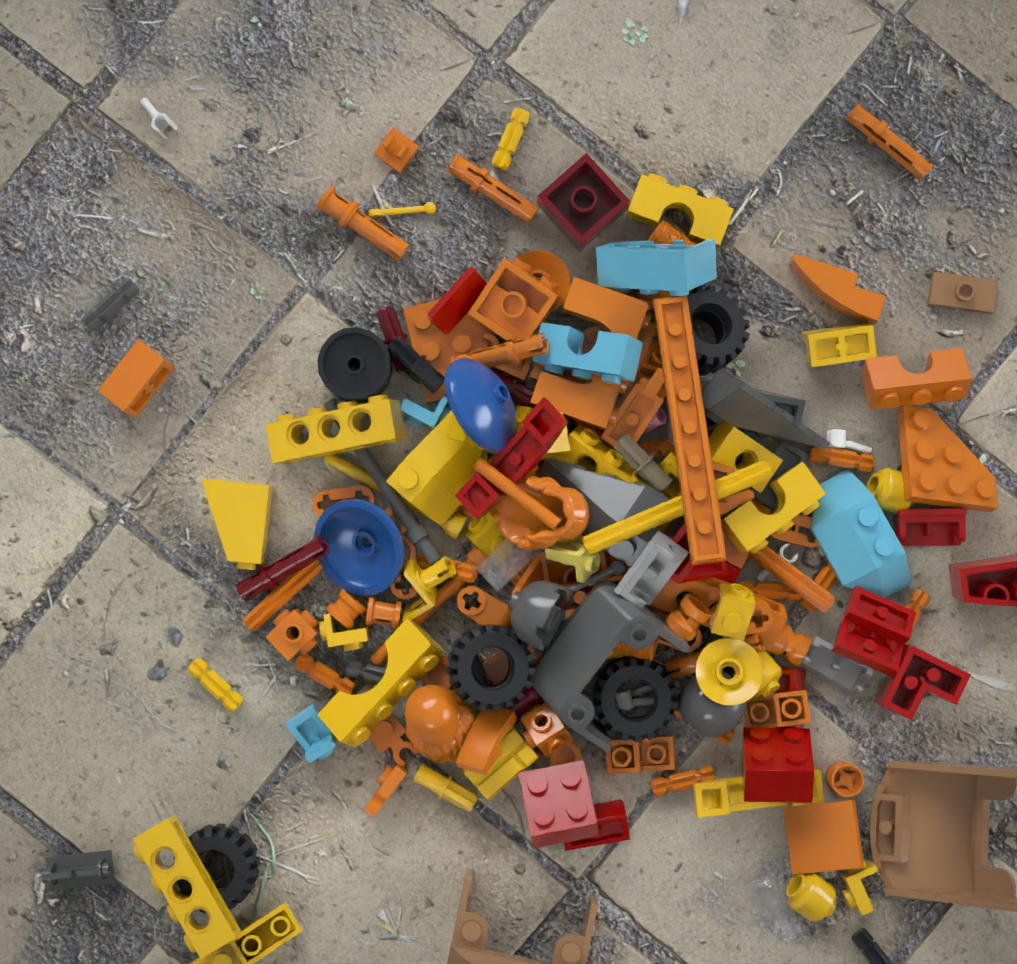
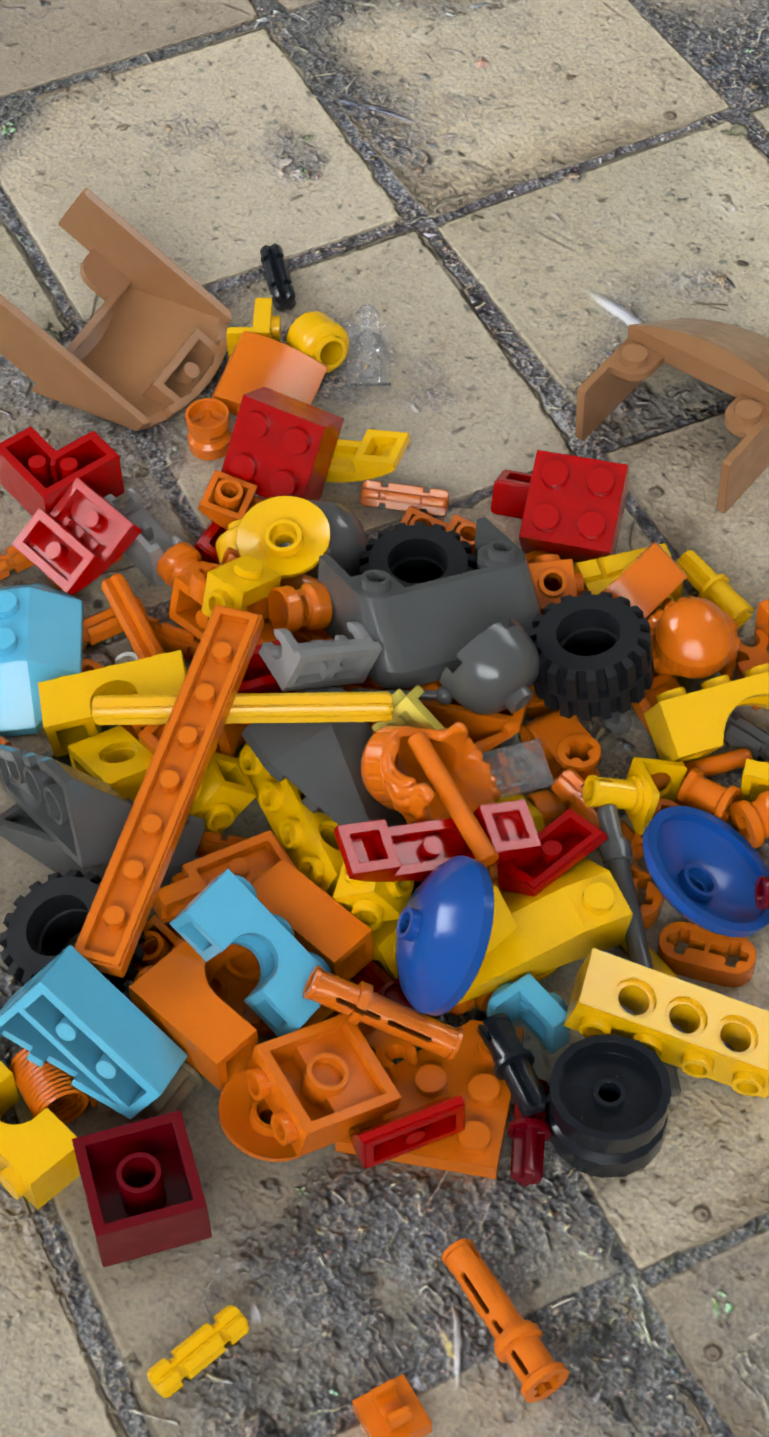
camera: 155 degrees left, 35 degrees down
yellow hinge [368,202,436,218] -> none
orange pin [447,154,540,225] -> none
dark tan axle [614,435,673,493] -> none
none -> red slope [497,808,607,897]

